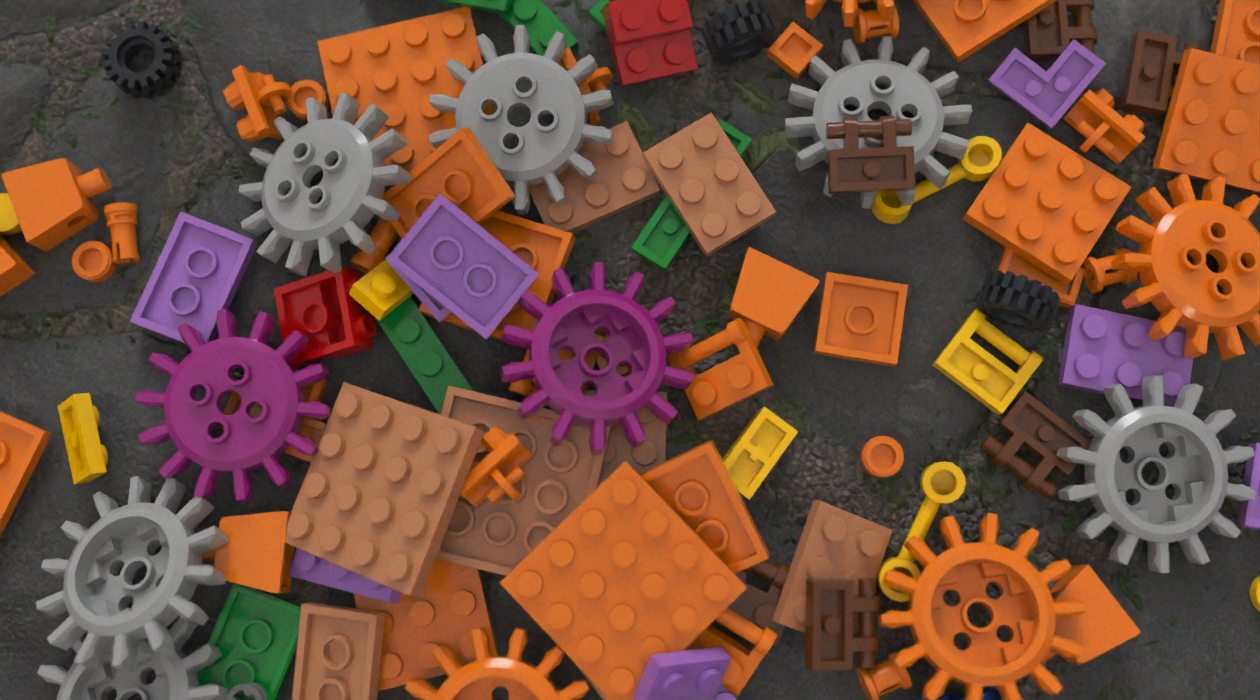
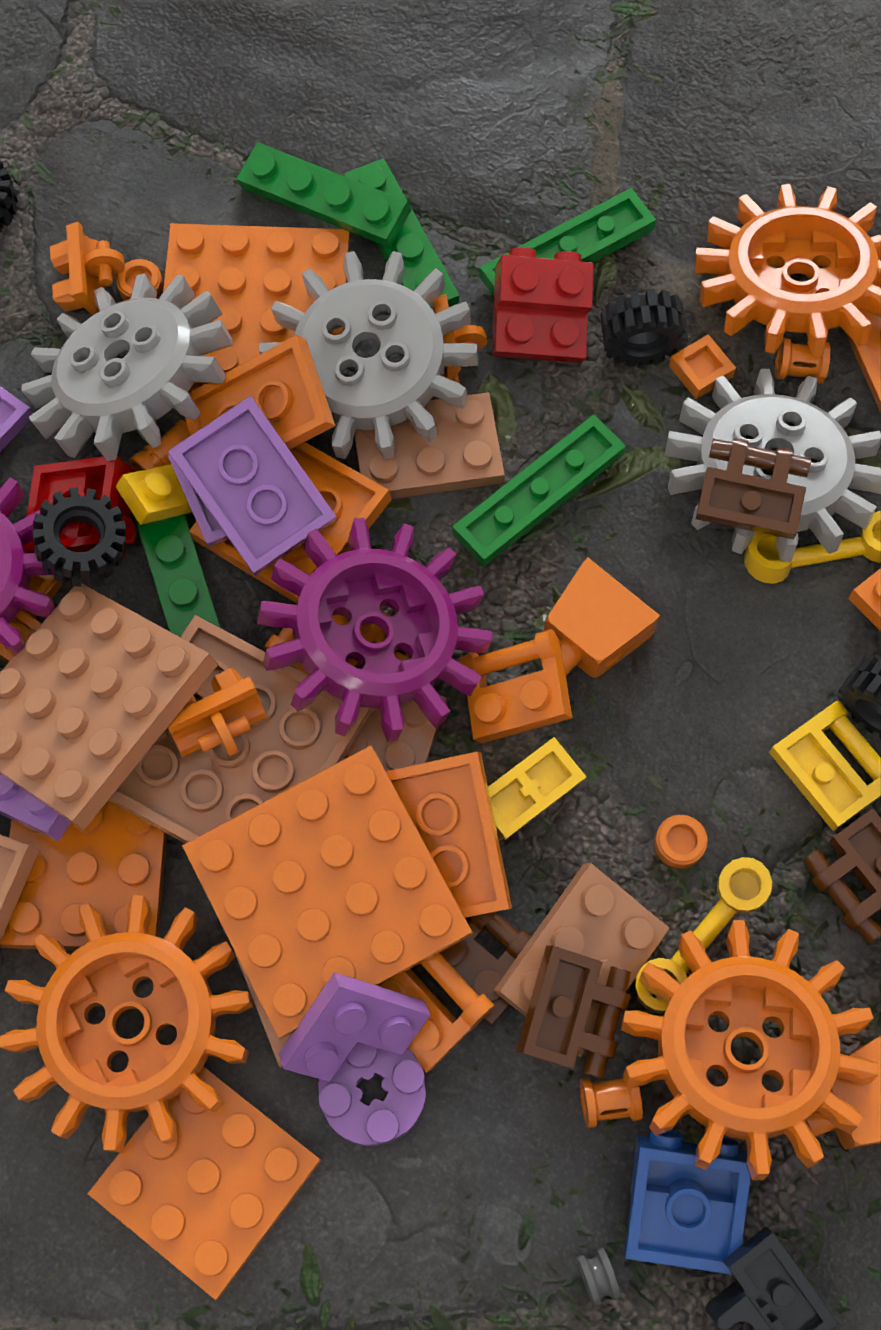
camera: 10 degrees right, 10 degrees down
nougat plate [643,112,776,257] -> none
orange plate [813,272,908,367] -> none
none -> black tyre [32,487,126,587]

